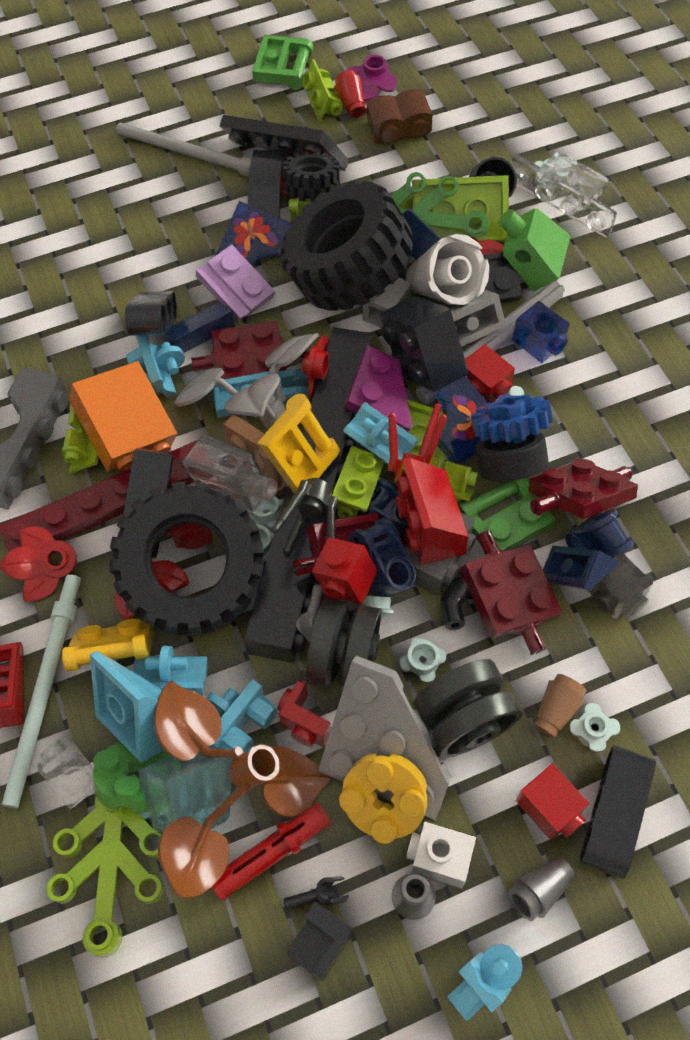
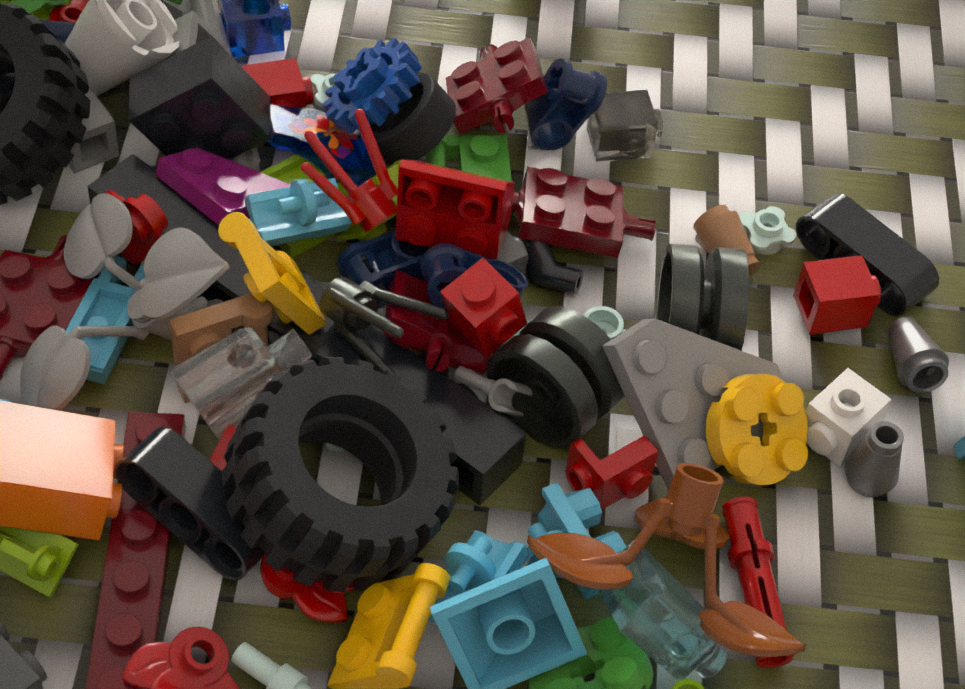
camera: 70 degrees left, 10 degrees down
black hand [284,876,349,909] -> none
black panel [287,901,353,982] -> none
lime hinge [332,446,384,519] -> none
dark blue slope [543,545,619,590] -> none

